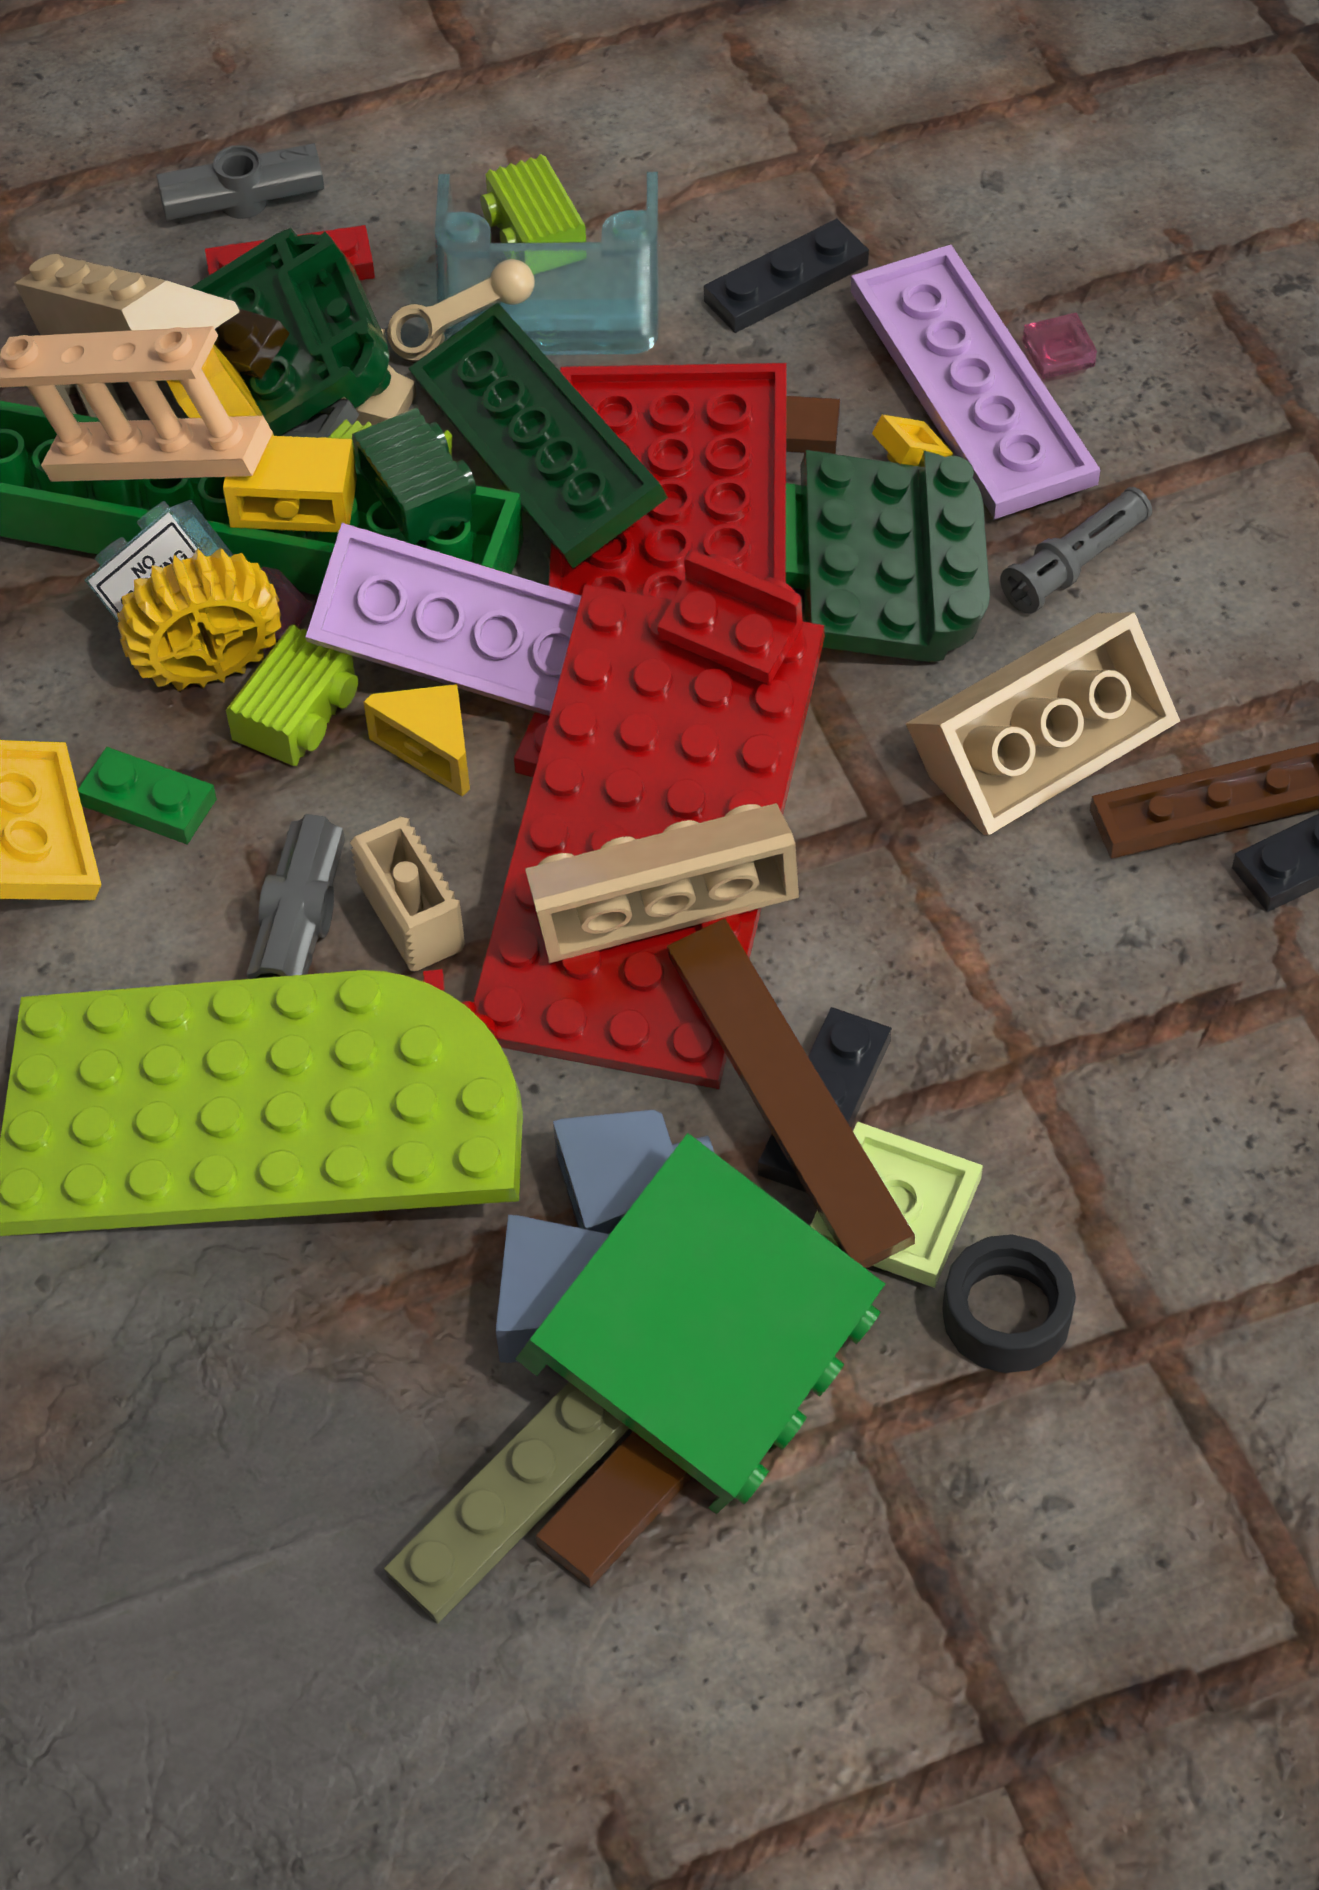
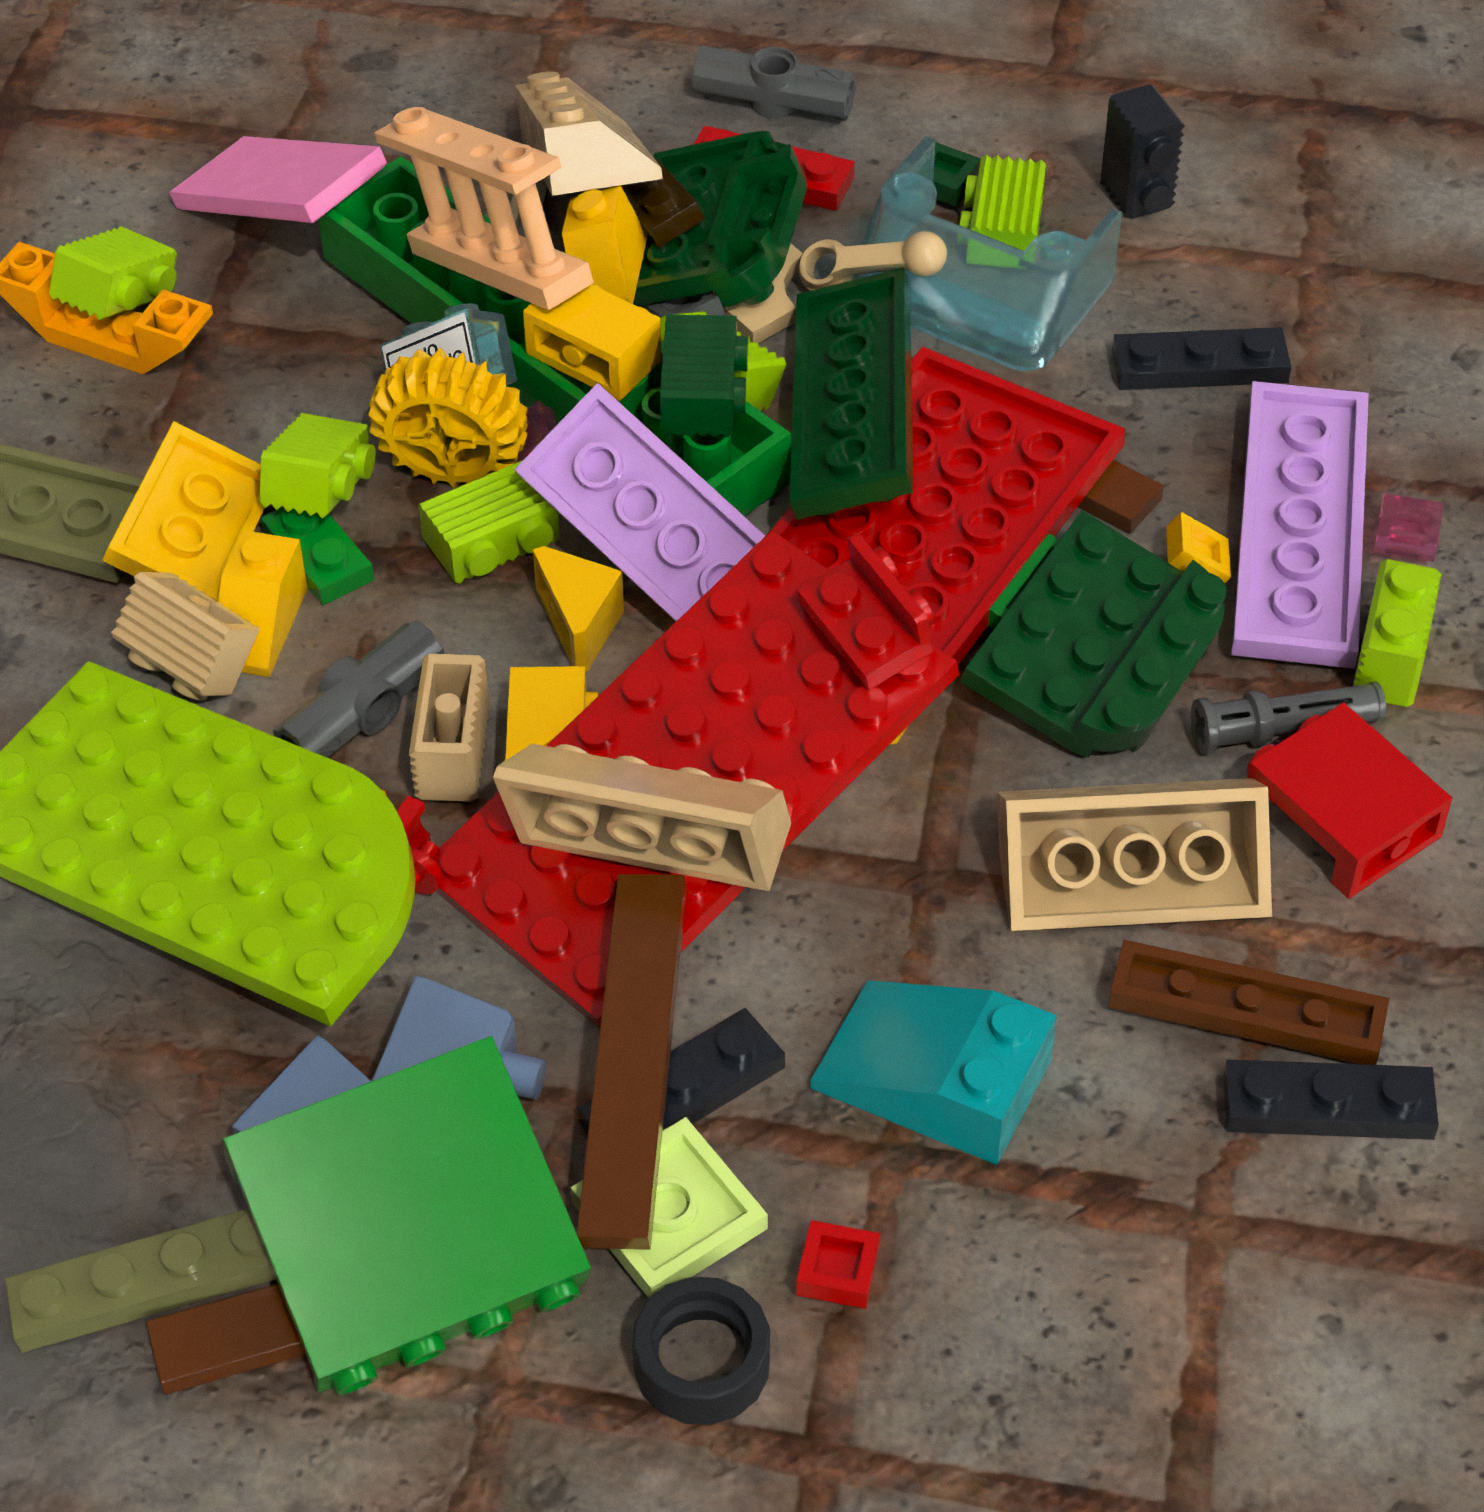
camera: 30 degrees right, 5 degrees down
none -> tan brick [111,572,260,701]
none -> yellow slope [218,530,308,677]
none -> lime brick [260,413,376,518]
none -> yellow slope [505,666,599,761]
none -> red plate [796,1220,881,1309]
none -> teal slope [810,980,1057,1165]
none -> dark green plate [908,141,981,206]
none -> black brick [1100,84,1185,219]
none -> red panel [1247,702,1453,899]
none -> lime brick [1353,559,1442,707]

